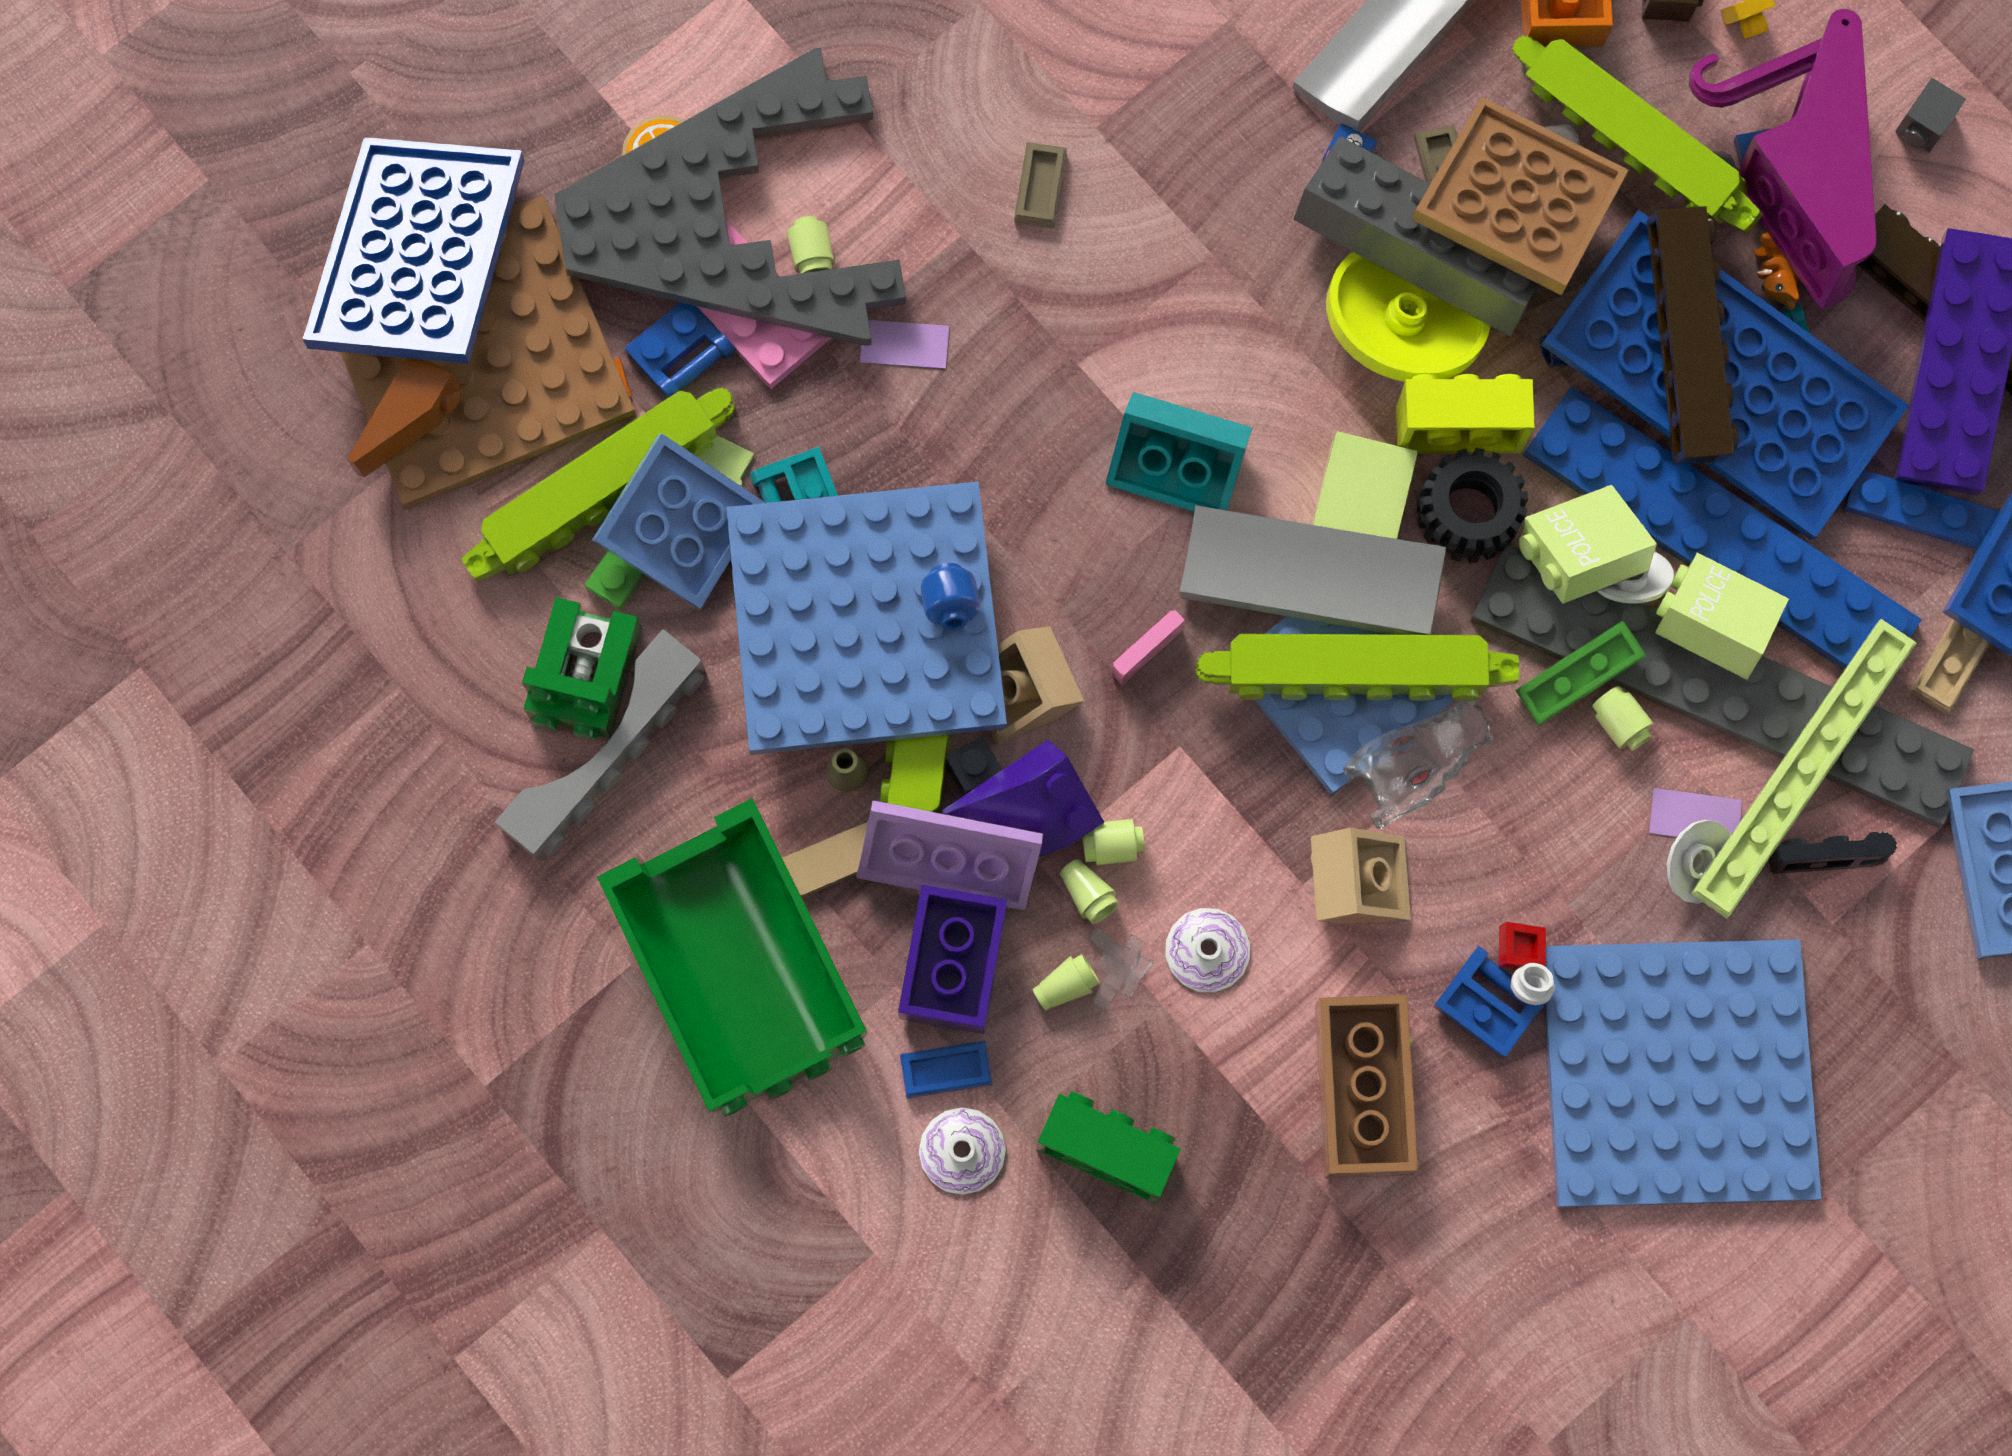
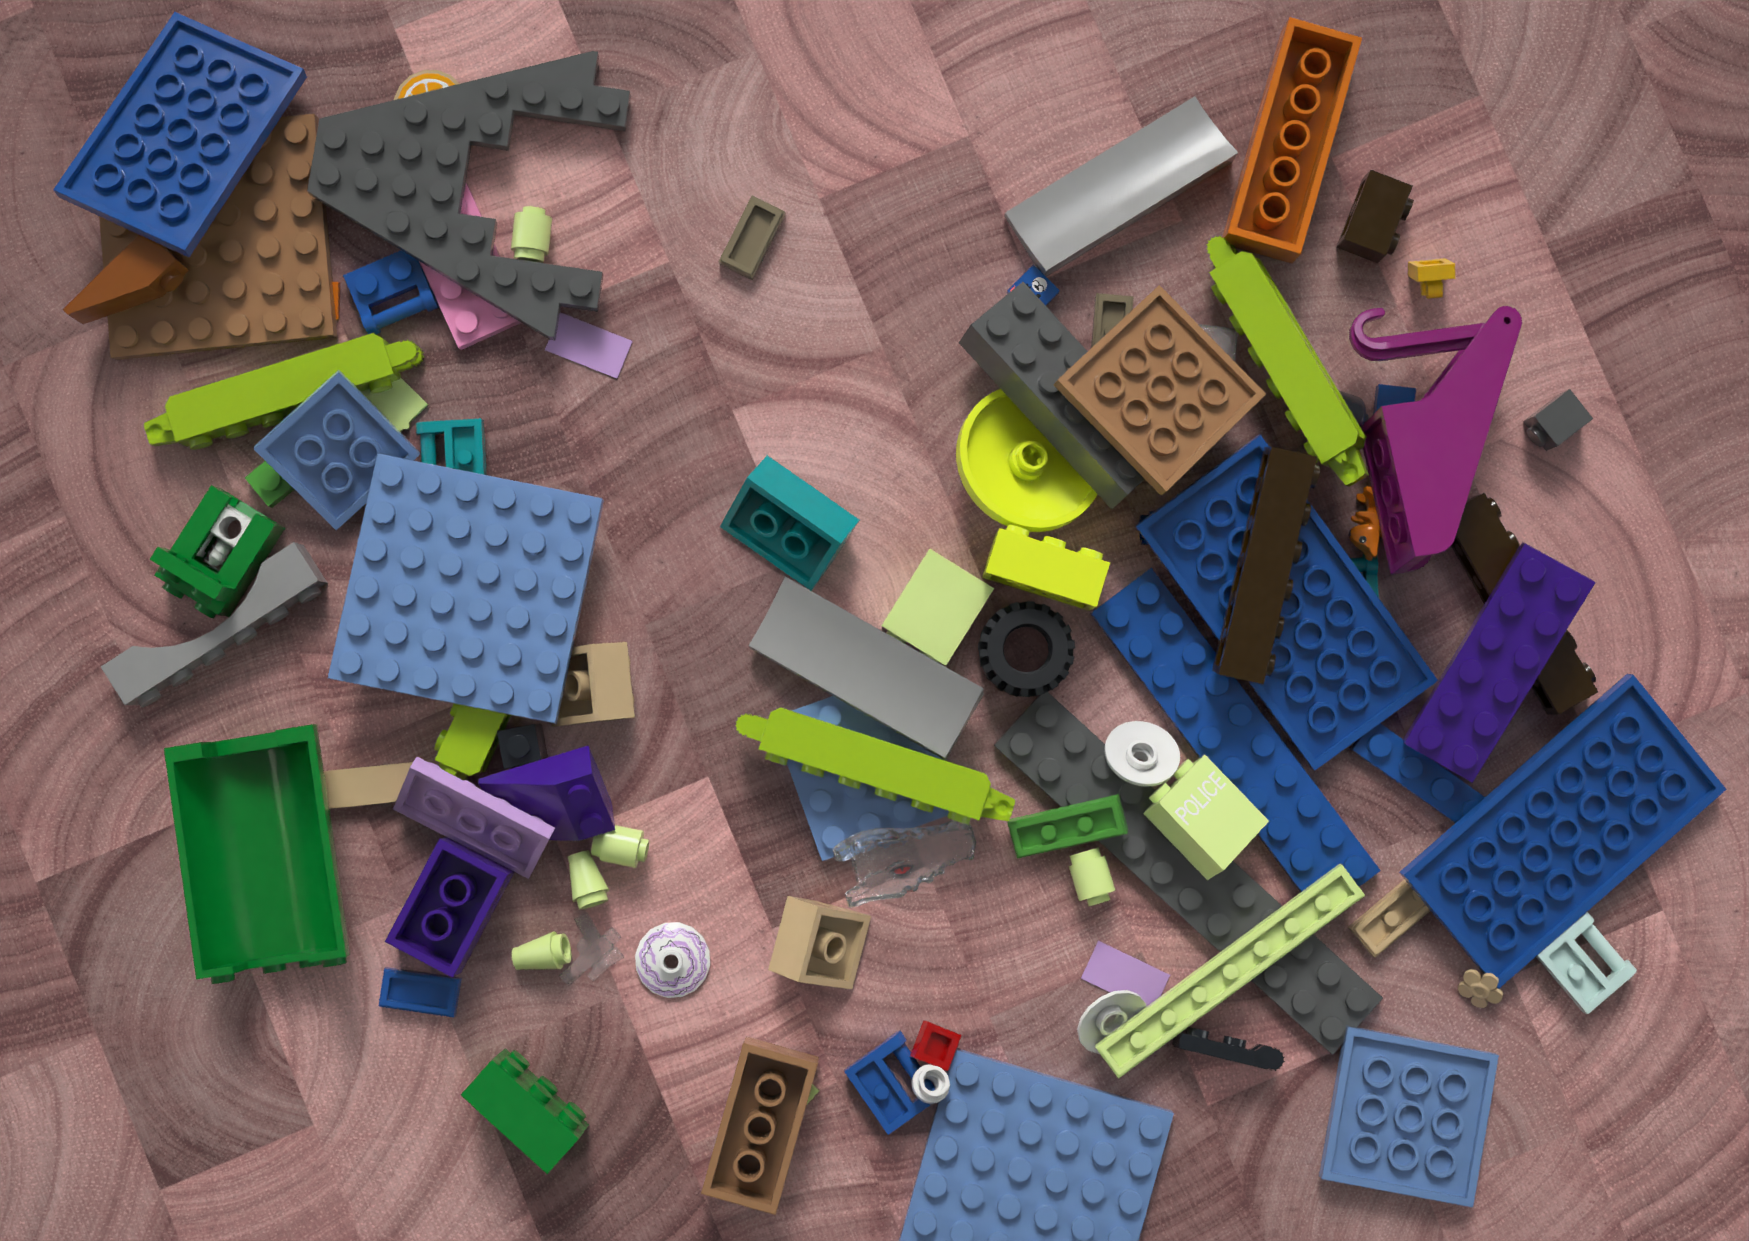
camera: 20 degrees right, 10 degrees up
olive cone [826,748,868,792] -> none
dish [919,1107,1006,1195] -> none
blue head [921,563,980,630] -> none
bright pink tile [1112,610,1185,686] -> none
yellowish green brick [1519,485,1657,604] -> none

